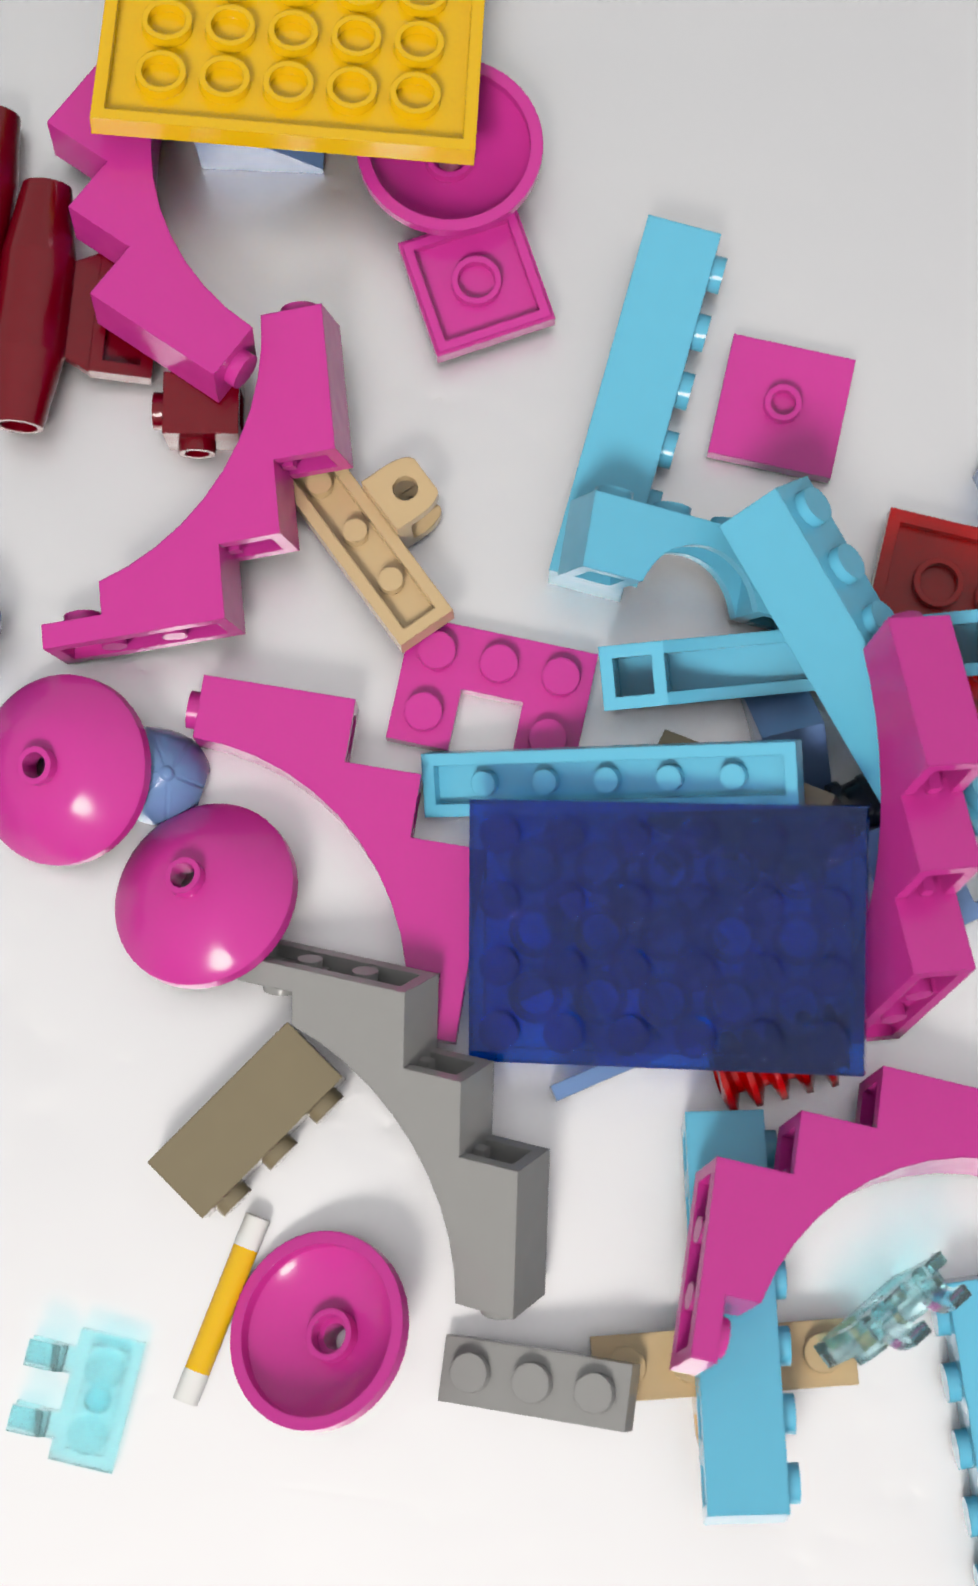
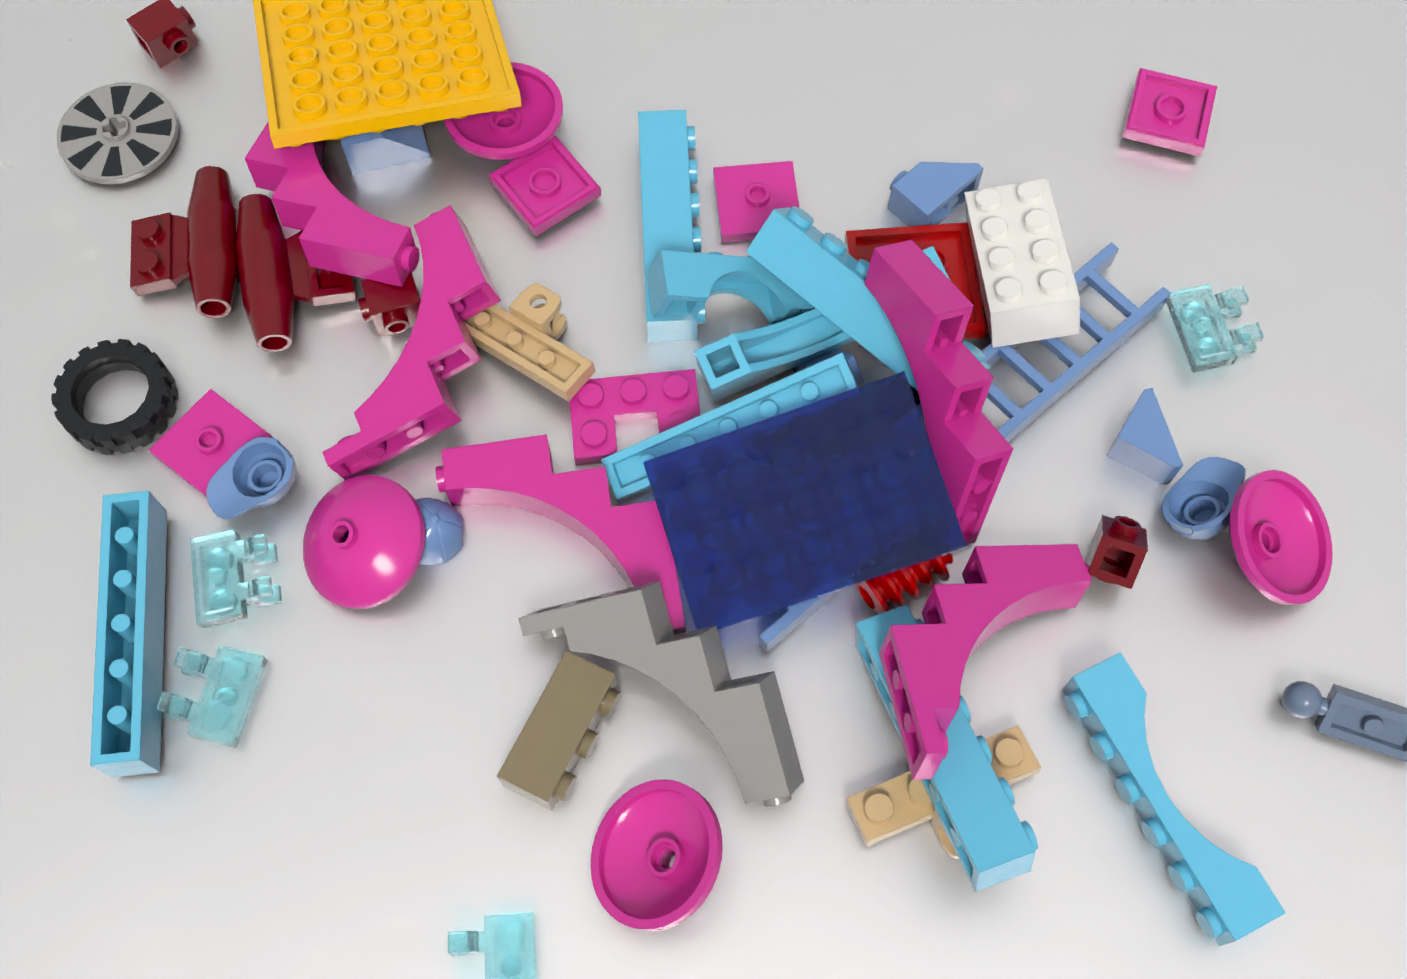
camera: 20 degrees left, 15 degrees down
dark pink dish [115,803,298,989] -> none
yellow bar [173,1212,270,1407] -> none
light grey plate [438,1334,641,1432] -> none
clear light blue plate [813,1251,972,1368] -> none

